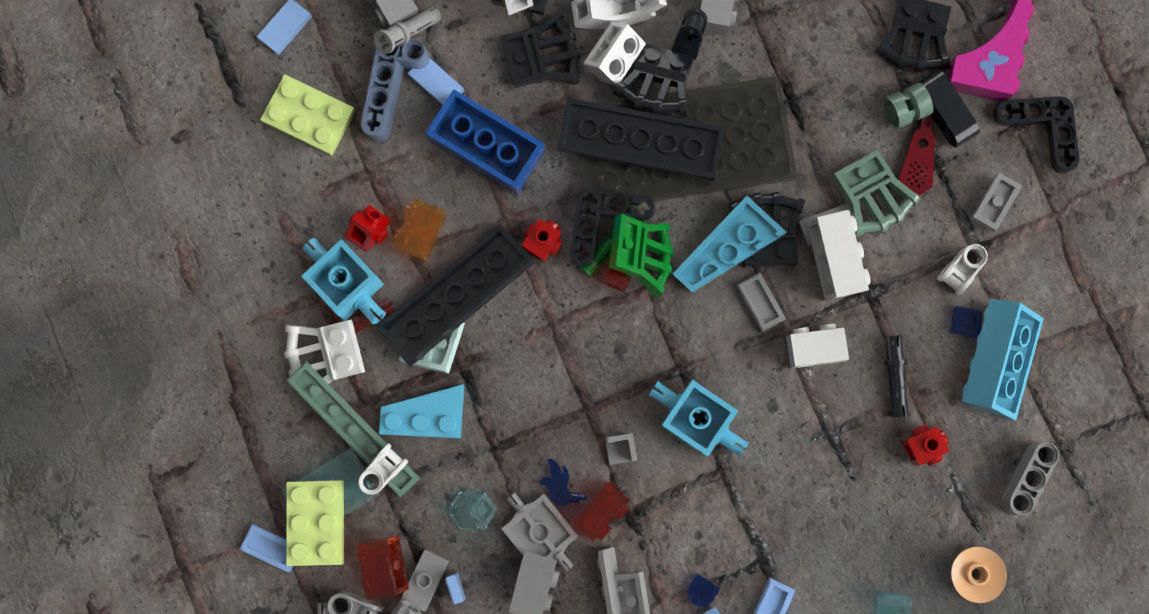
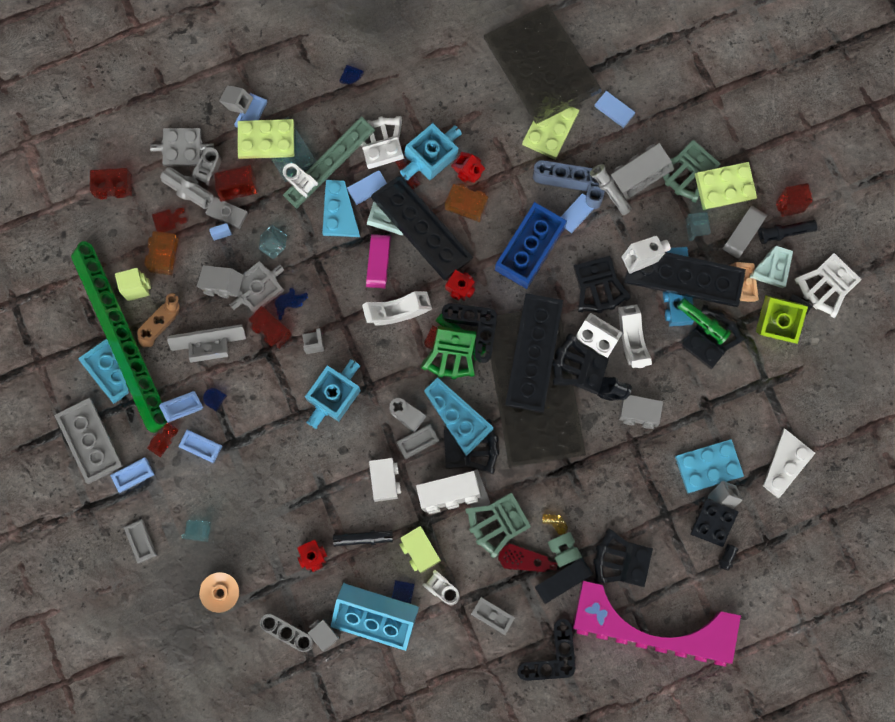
camera: 90 degrees right, 5 degrees down
none -> light grey brick [219,85,253,114]
none -> light grey brick [308,620,340,652]
none -> clear blue tile [340,65,364,84]
none -> light blue tile [347,170,387,205]
none -> white arch [362,291,432,326]
none -> dark pink beam [366,234,391,289]
none -> light grey piece [389,398,426,432]
none -> yellowish green brick [399,526,441,574]
none -> clear smoke plate [484,4,601,124]
none -> clear yellow arm [542,514,568,535]

